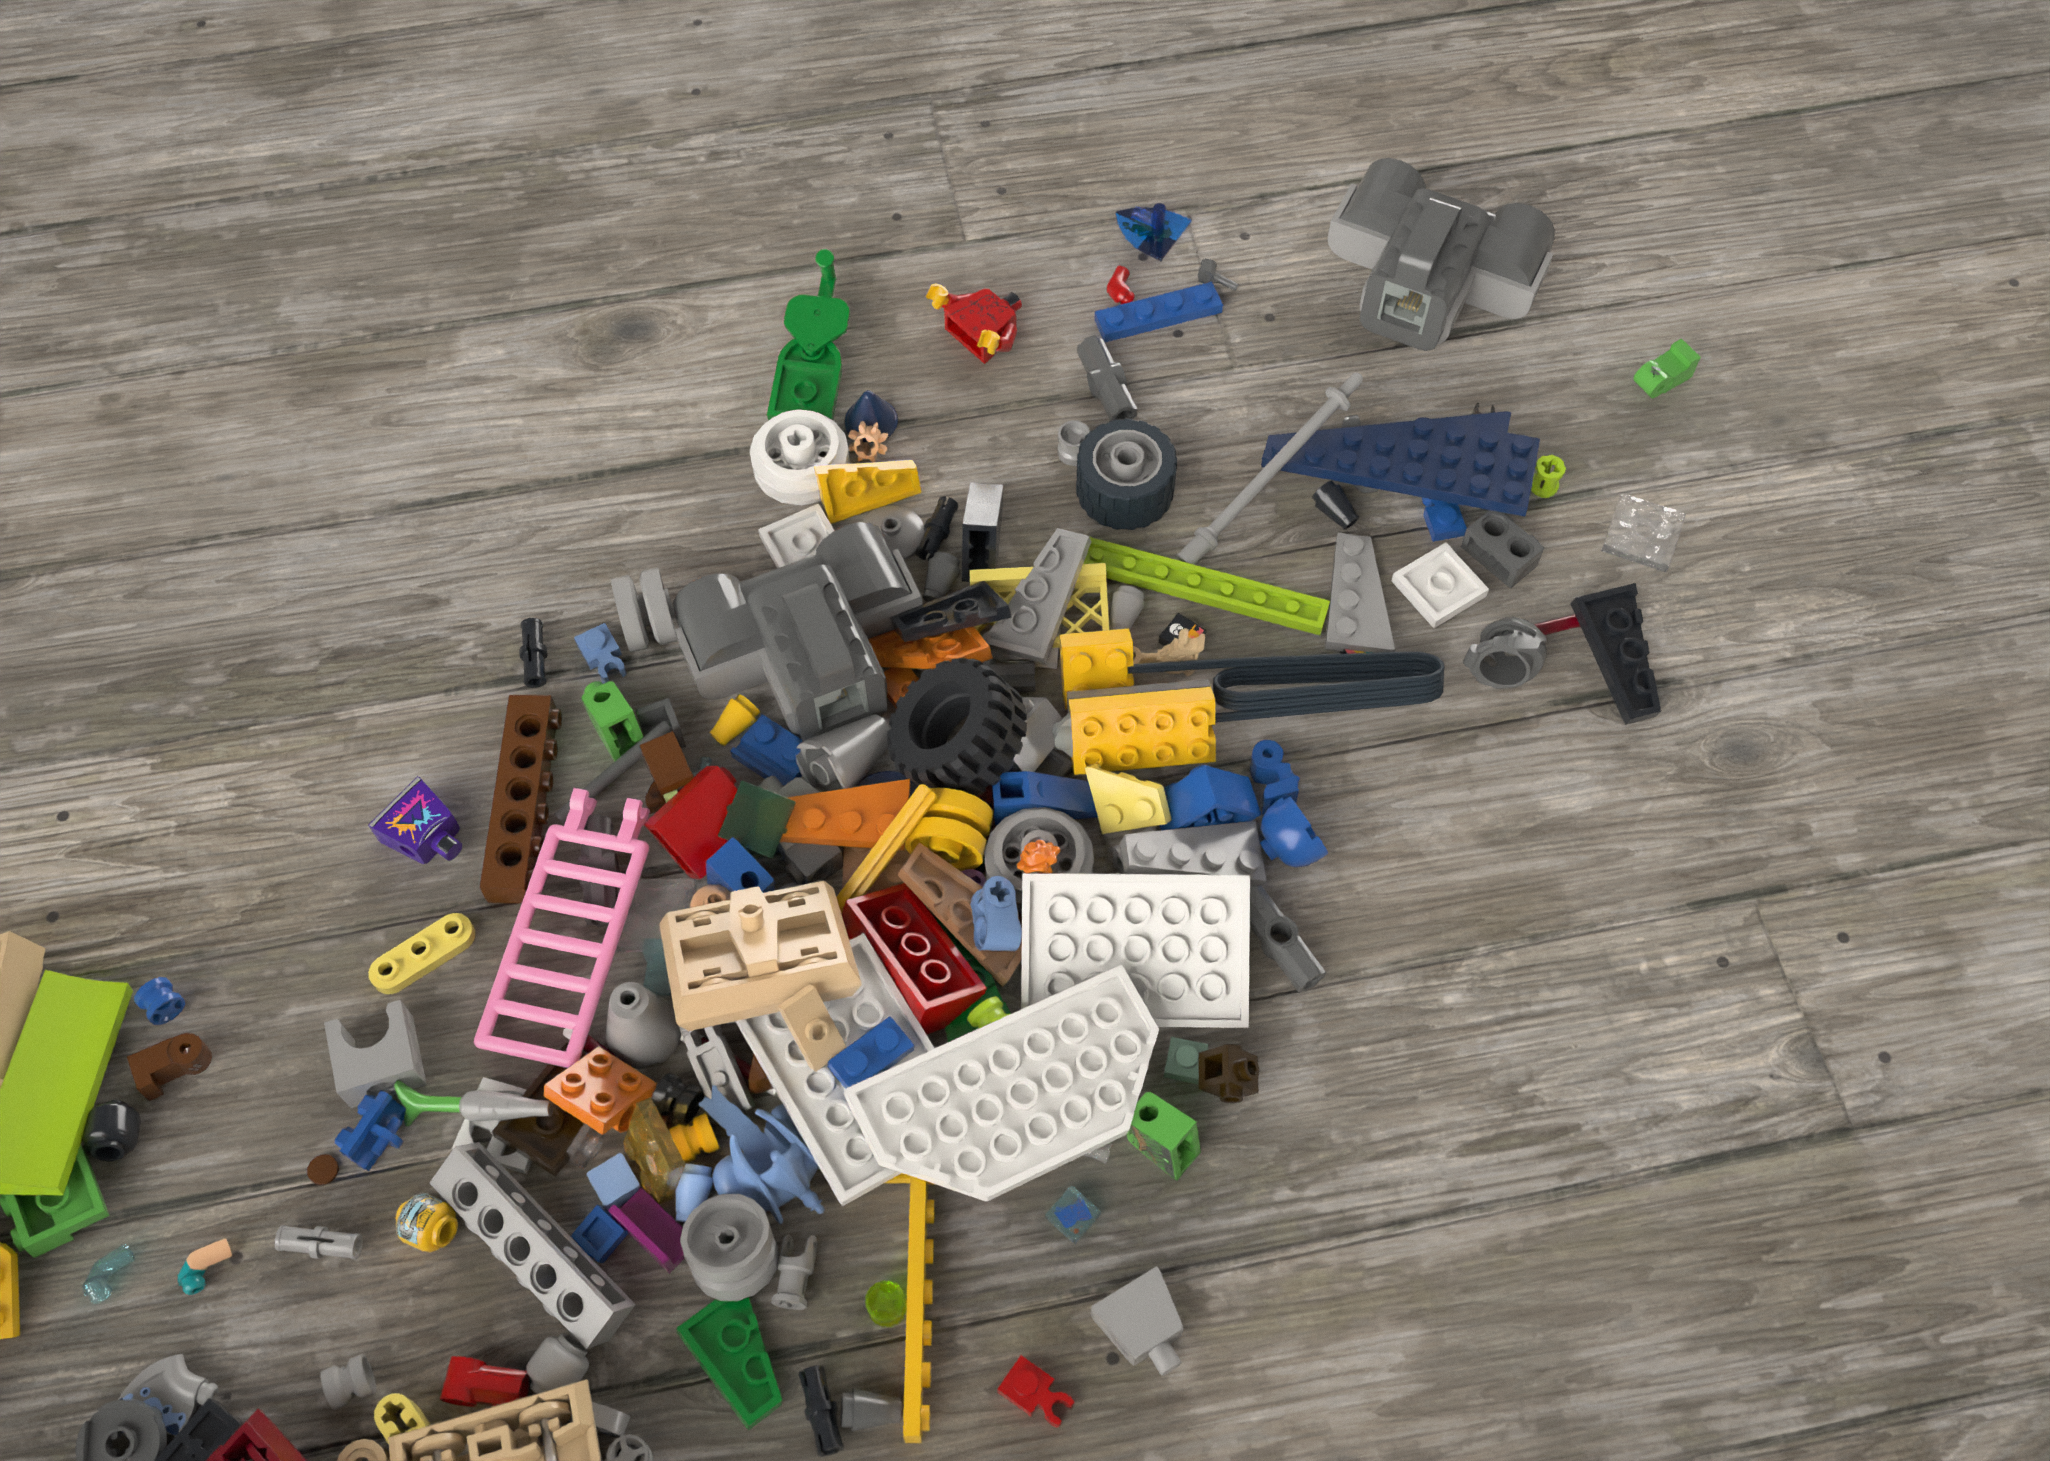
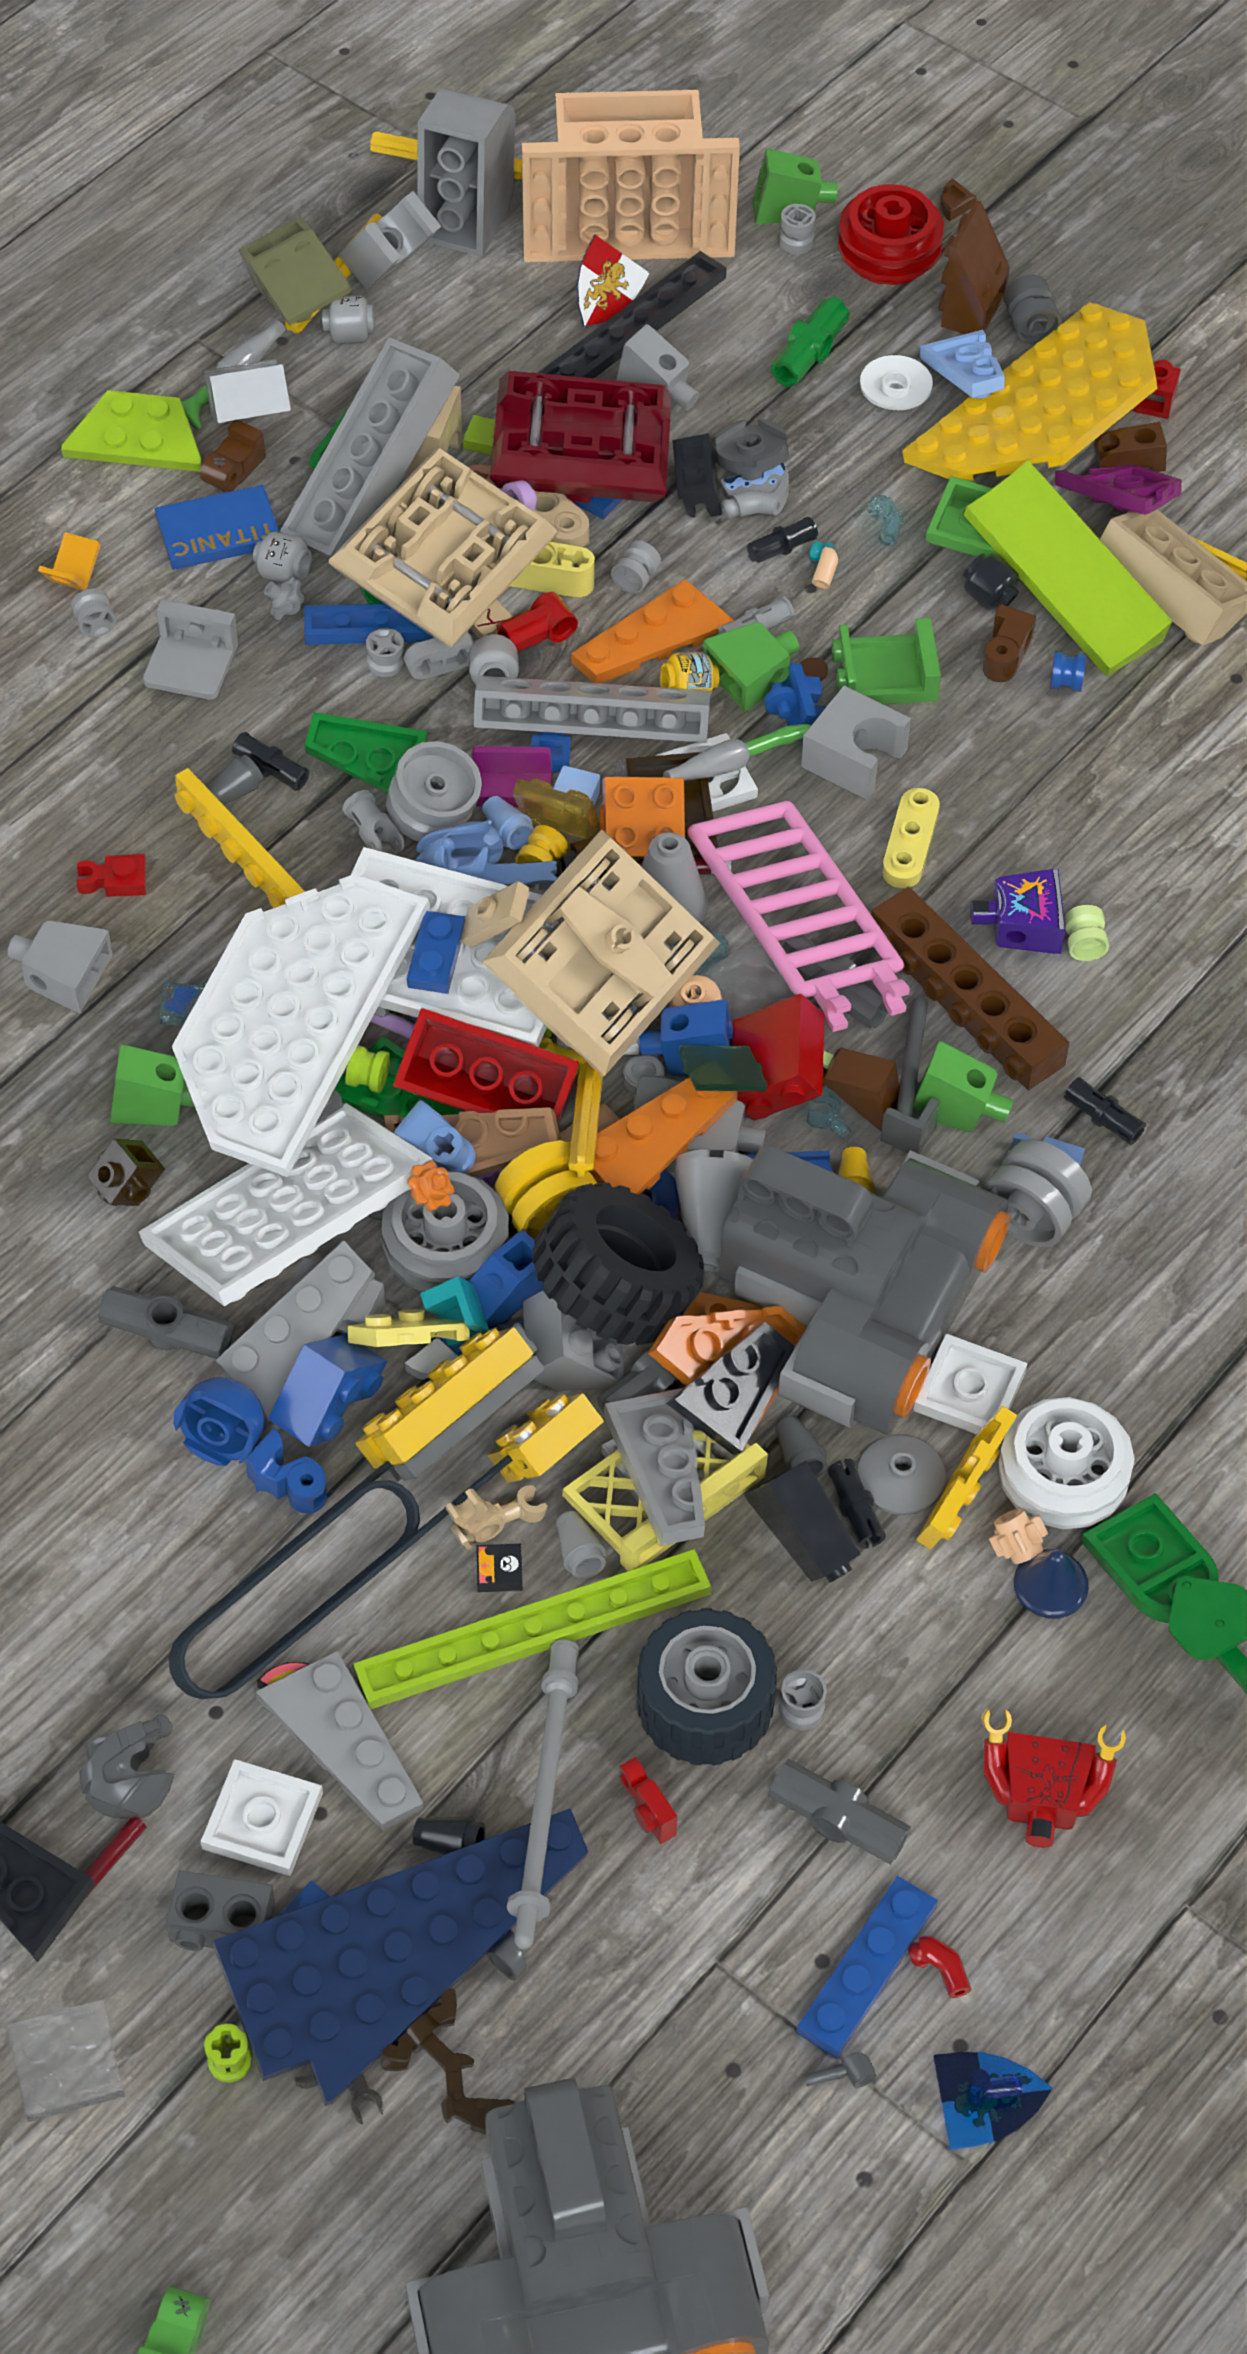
camera: 140 degrees right, 5 degrees down
clear neon green wheel [865,1280,907,1328] -> none
sand green plate [1164,1037,1209,1085] -> none
none -> dark brown piece [381,1988,515,2135]
none -> teal panel [420,1276,489,1347]
none -> orange wing [571,579,735,684]
none -> red plate [619,1757,678,1844]
none -> bright green torso [703,622,799,712]
none -> black axle [747,517,818,563]
none -> bright green panel [832,618,941,705]
none -> yellowish green wheel [1064,905,1109,961]

